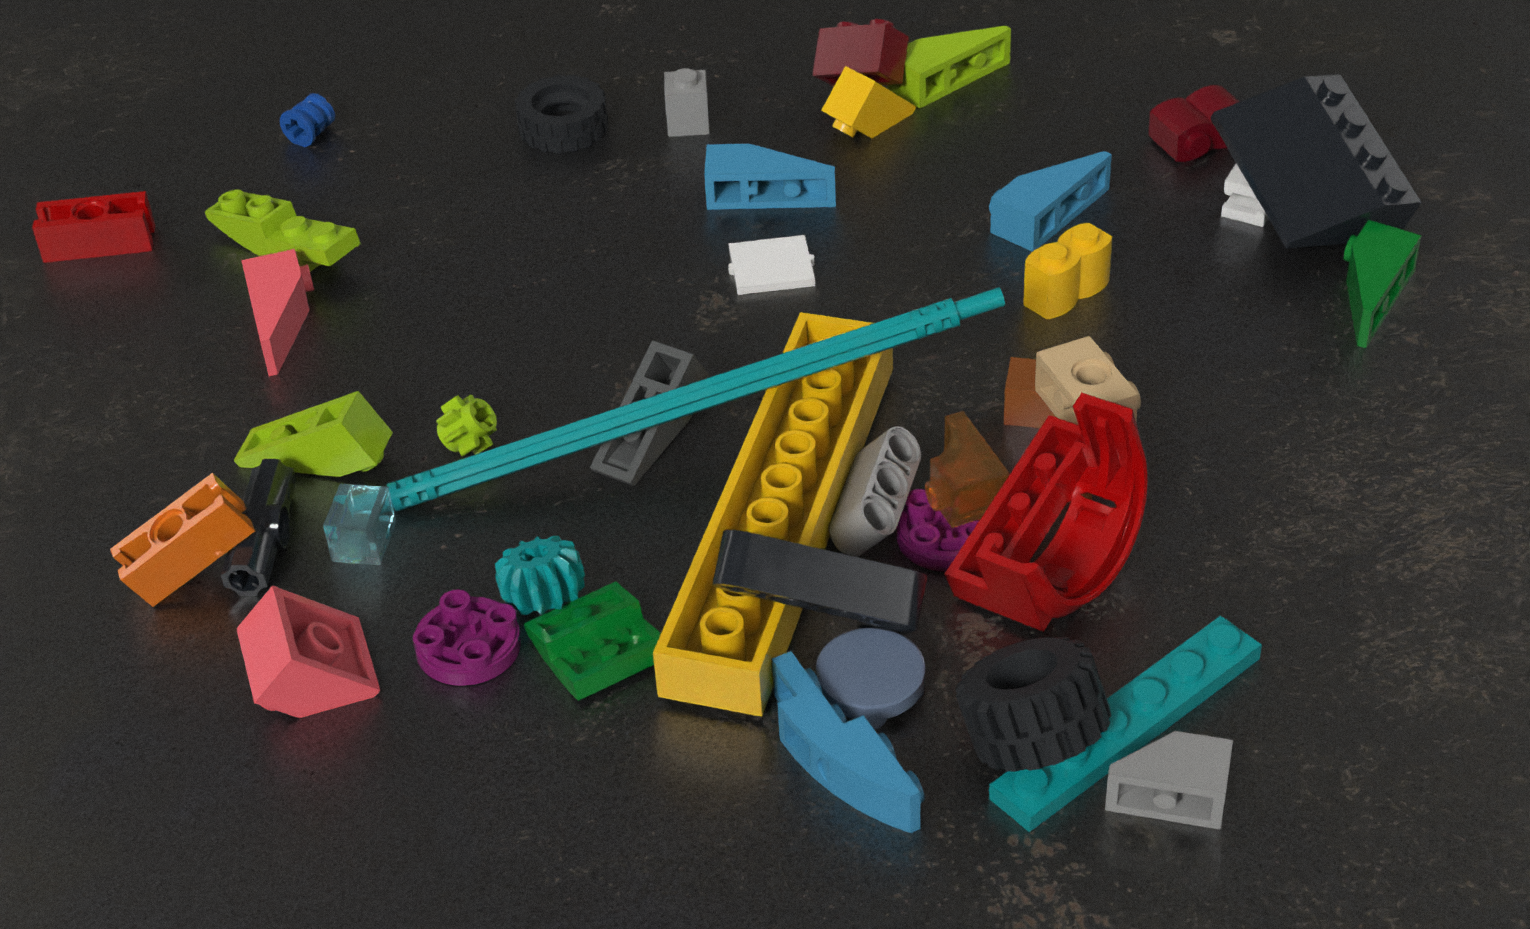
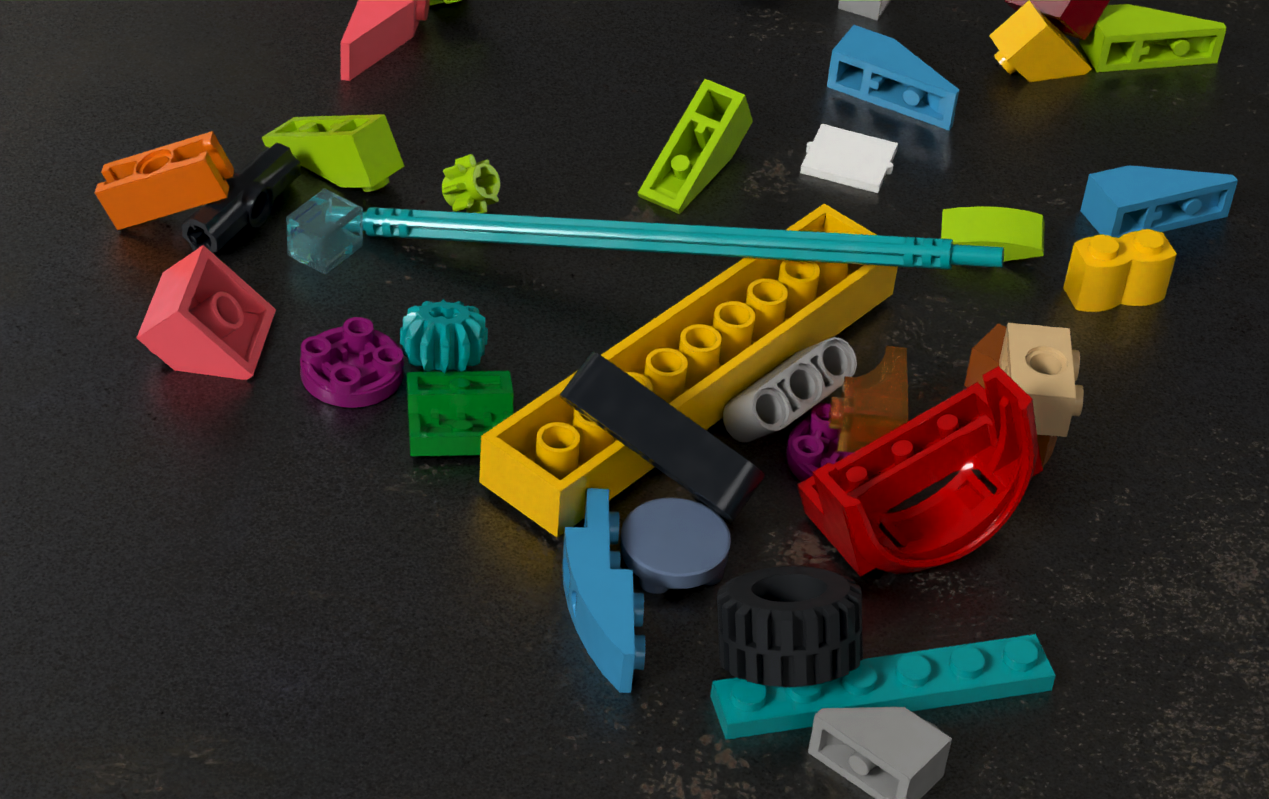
camera: 20 degrees right, 0 degrees up
dark grey slope [590,340,711,487] -> none
none -> lime slope [638,79,753,214]
none -> lime slope [941,206,1045,262]

